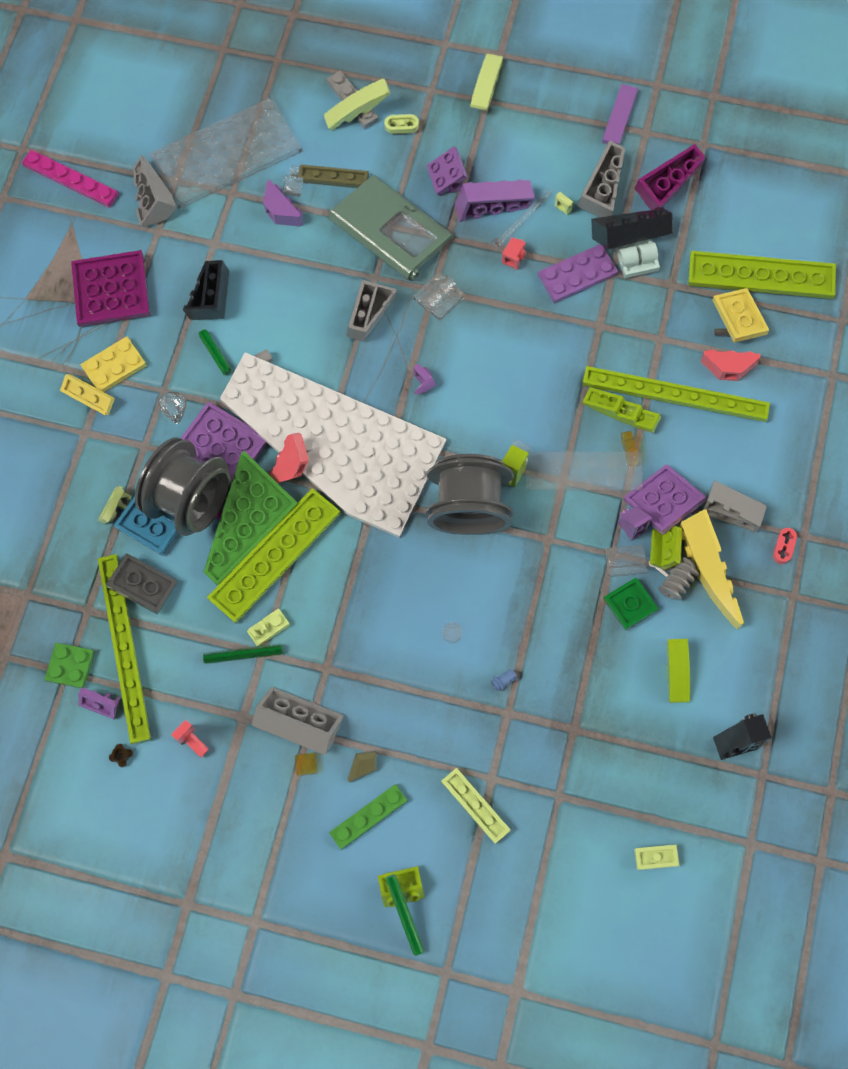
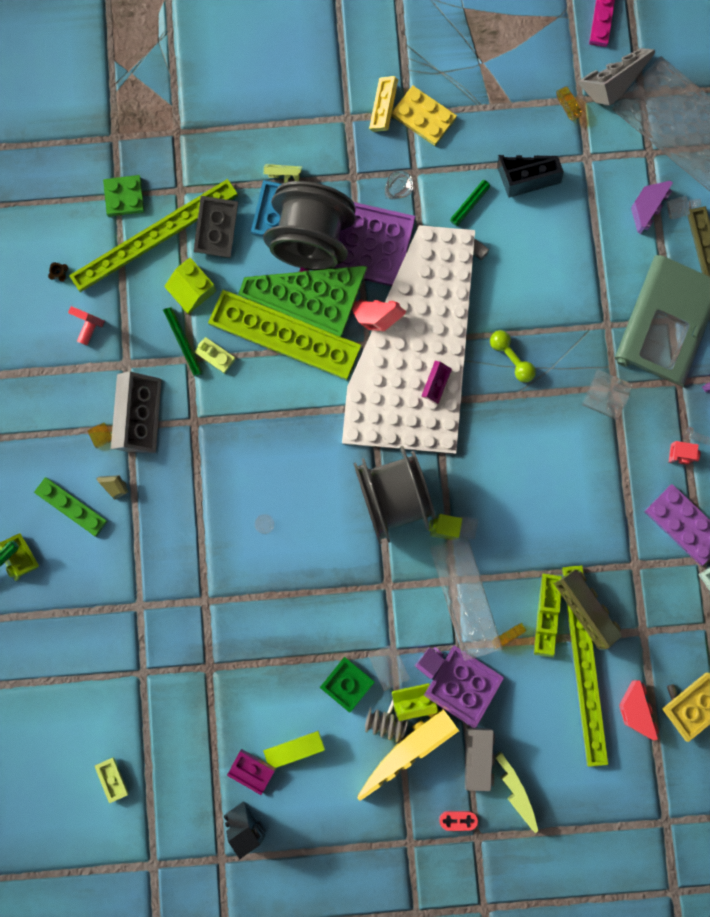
camera: 70 degrees right, 10 degrees up
magenta plate [71,250,150,327] -> none
medium lavender plate [78,687,120,720] -> none
light grey wedge [346,280,397,341] -> none
medium lavender plate [413,363,436,394] -> none
yellowish green plate [441,768,511,844] -> none
medium blue pin [491,669,517,691] -> none
none -> lime slope [164,257,217,314]
none -> magenta plate [227,749,276,795]
none -> magenta plate [421,361,452,404]
none -> lime piece [490,330,536,383]
none -> yellowish green slope [494,751,538,833]
none -> olive slope [553,569,622,649]
none -> clear yellow beam [556,86,582,121]

